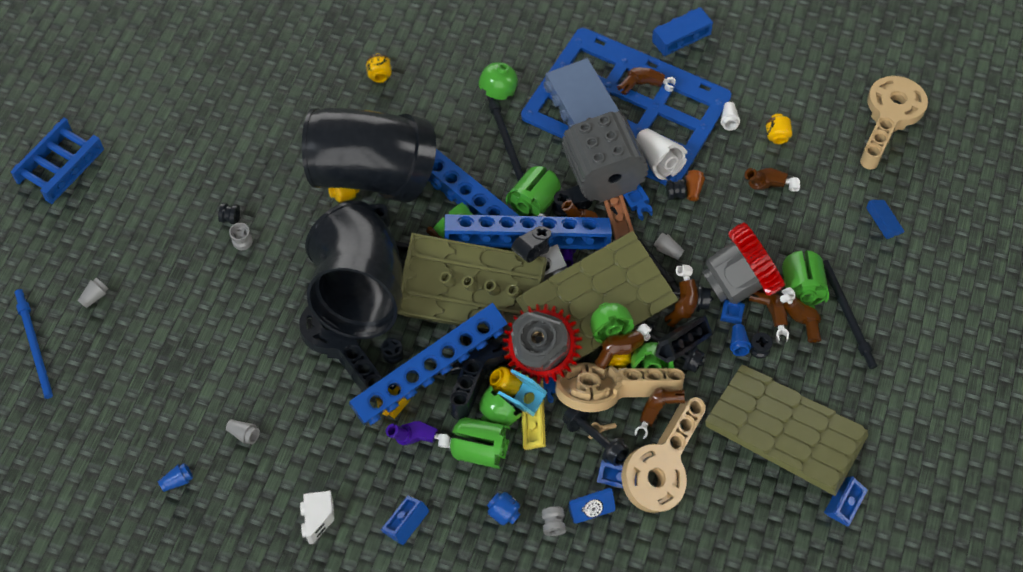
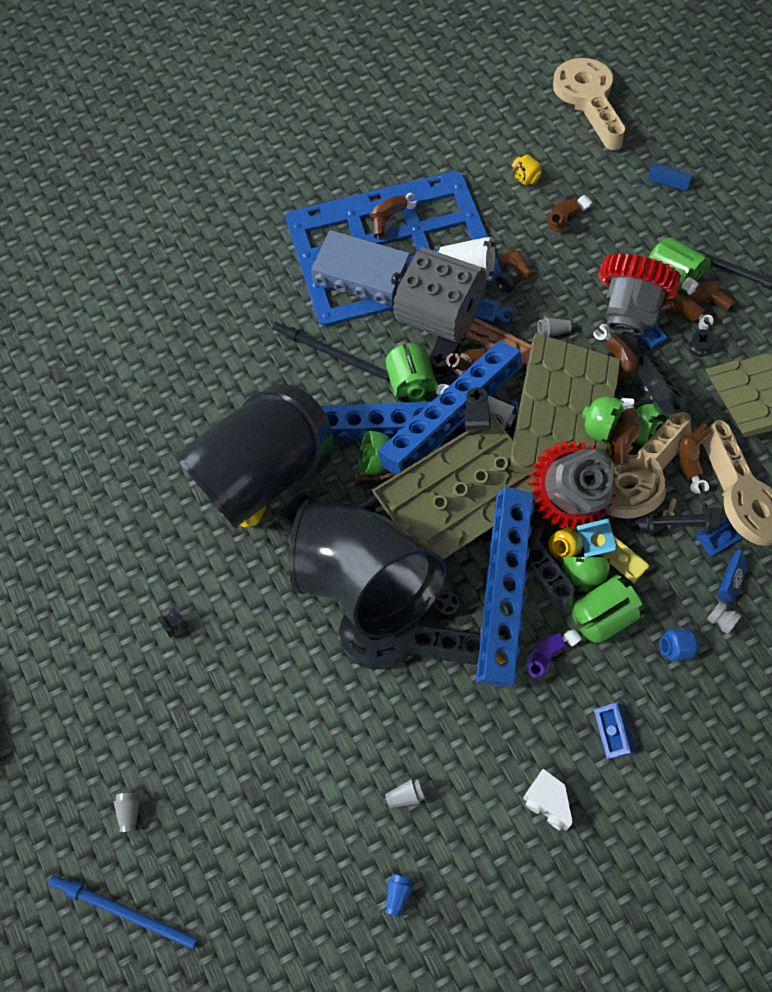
camera: 45 degrees left, 5 degrees up
light grey wheel [229,223,253,250] -> none
yellow head [366,54,392,83] -> none
bright green cylinder [478,62,518,100] -> none
blue brick [652,7,713,57] -> none
white cone [721,102,740,131] -> none
blue cone [730,324,751,356] -> none

